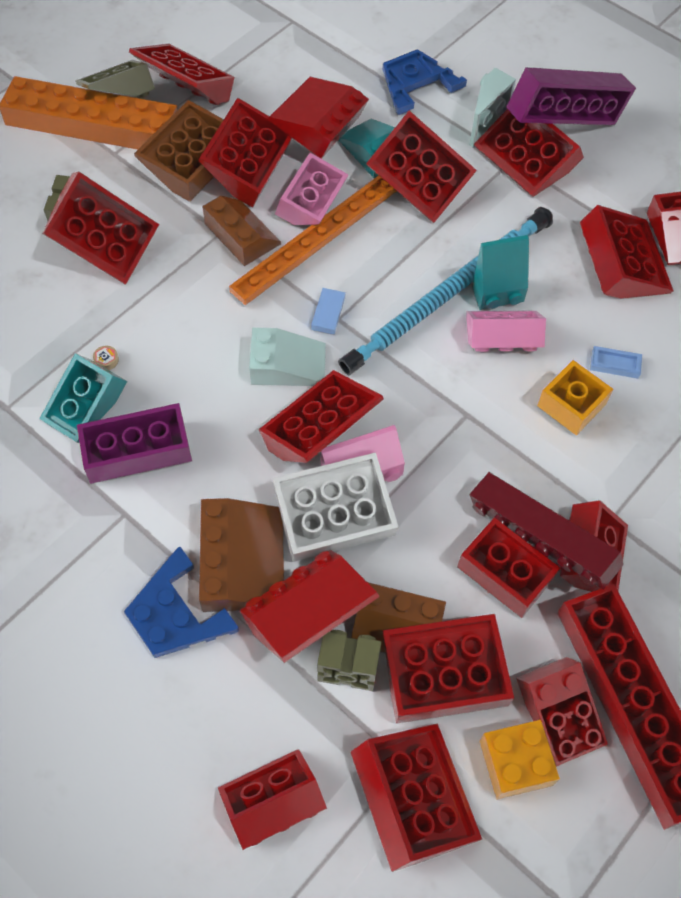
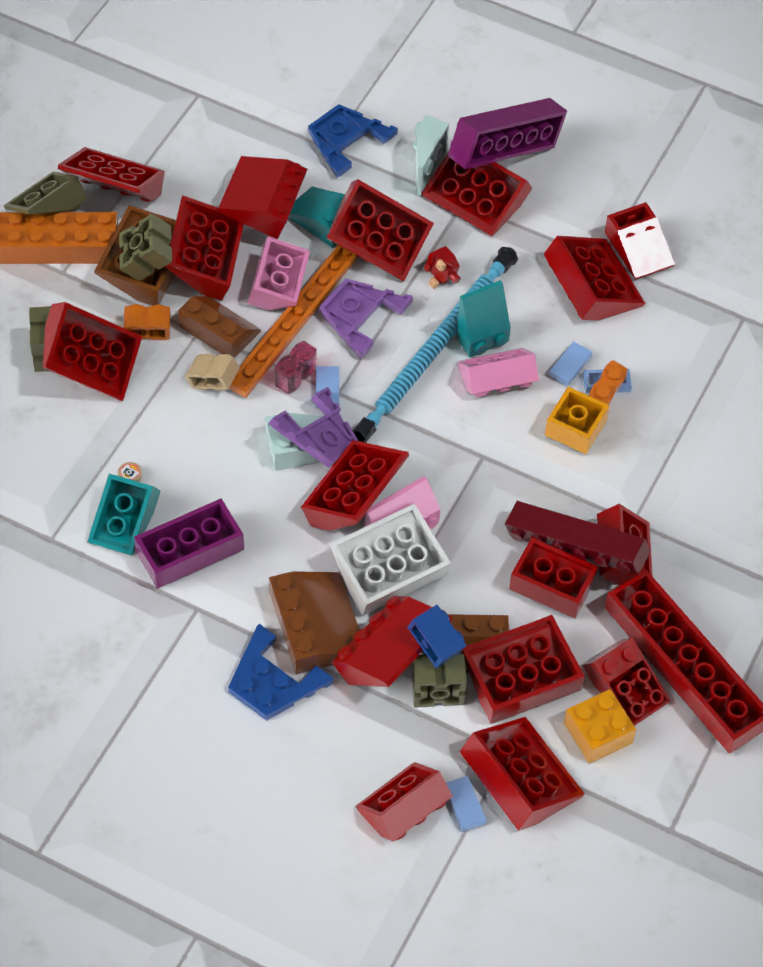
camera: 15 degrees left, 5 degrees down
none -> olive brick [119,214,172,281]
none -> orange brick [123,304,171,340]
none -> tan brick [185,354,240,390]
none -> medium lavender wing [268,387,358,468]
none -> clear pink brick [275,341,317,394]
none -> medium lavender wing [319,279,413,359]
none -> blue brick [407,605,466,669]
none -> red piece [424,246,461,289]
none -> light blue tile [446,776,487,832]
none -> light blue tile [549,341,593,386]
none -> orange brick [588,360,627,405]

